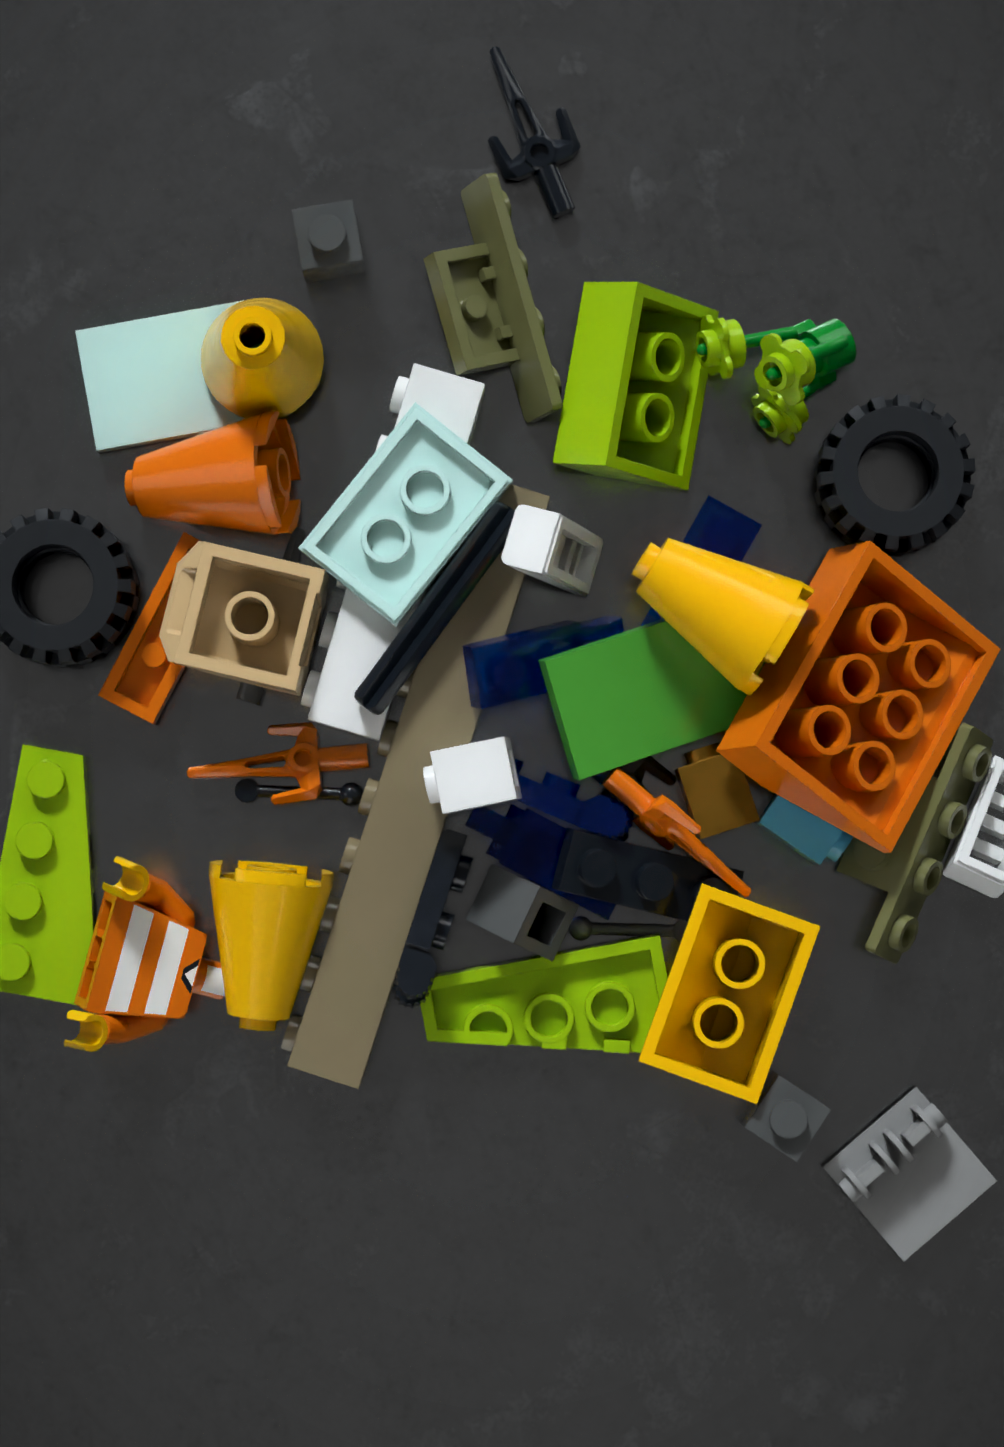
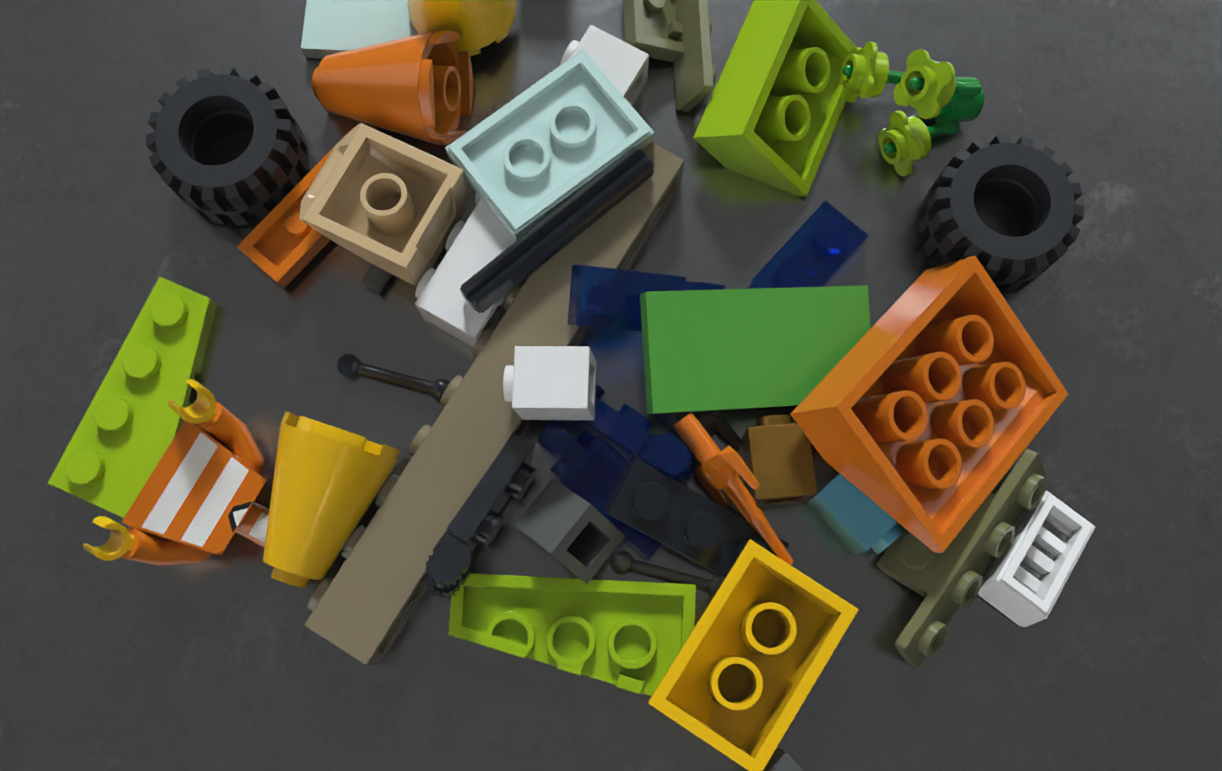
camera: 15 degrees right, 10 degrees down
orange piece [187,722,370,805] -> none
white slope [501,505,604,597] -> none
yellow cone [631,538,814,696] -> none

